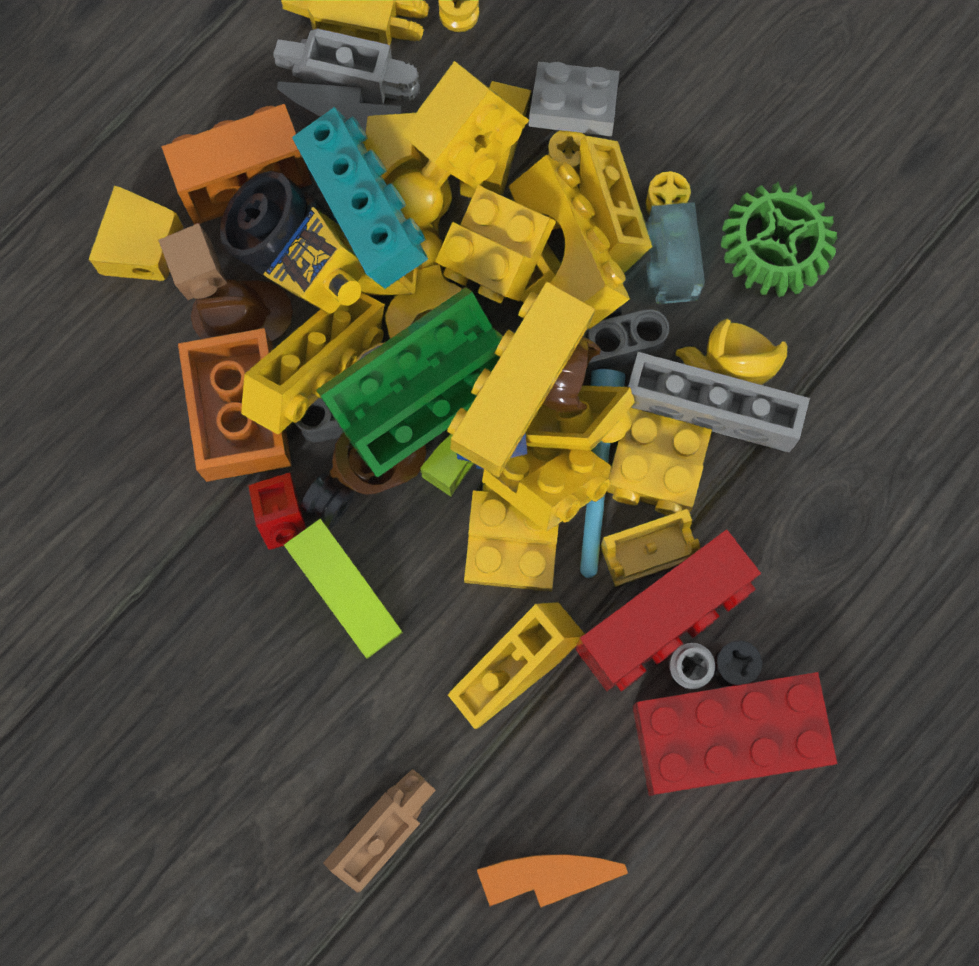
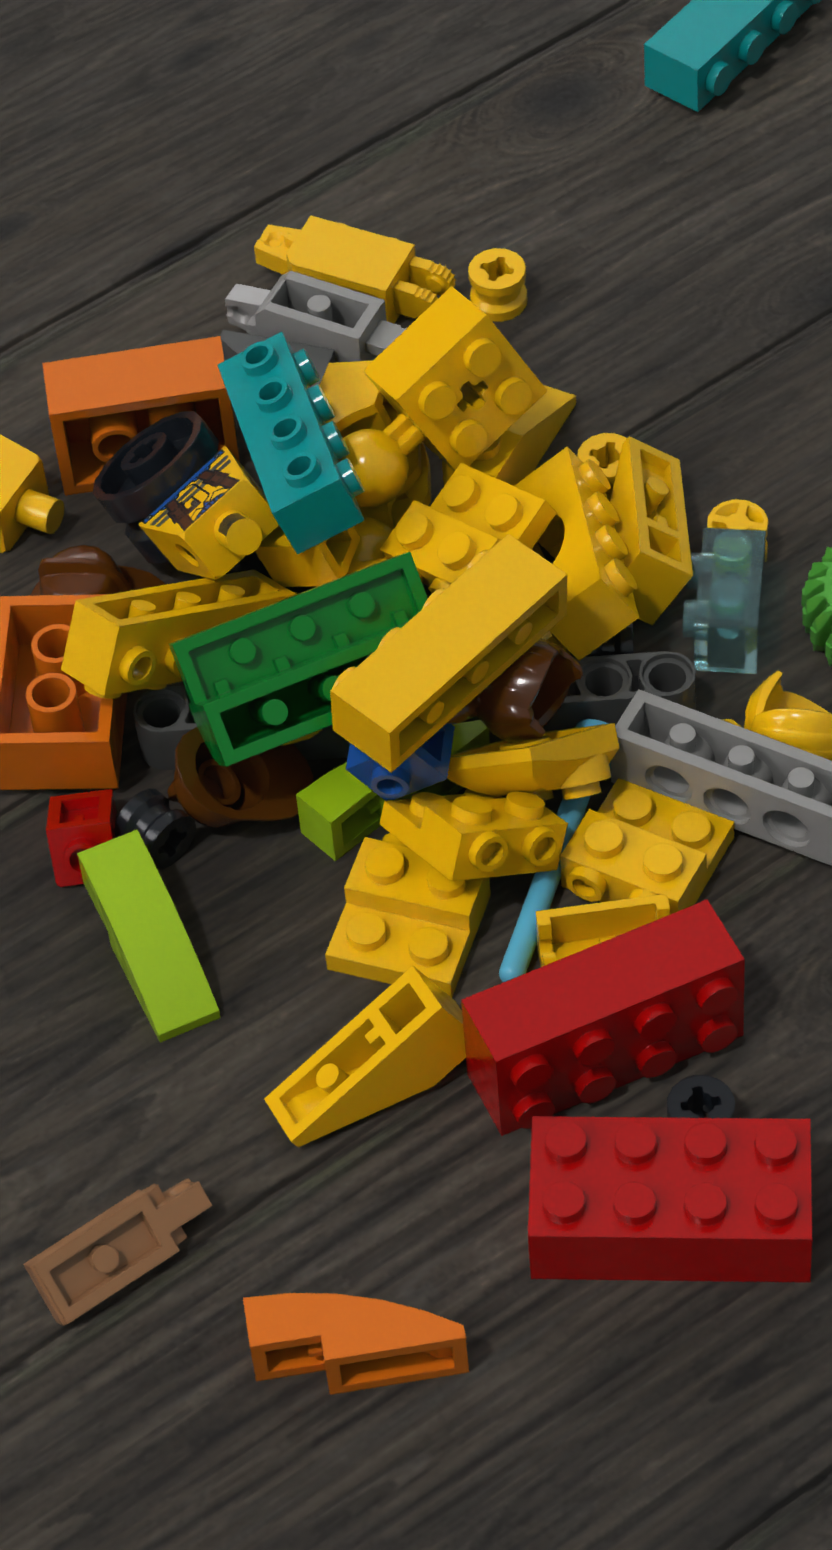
camera: 15 degrees right, 25 degrees down
medium nougat brick [158,223,227,300] -> none
light grey plate [529,62,620,136] -> none
light grey cone [668,643,715,689] -> none

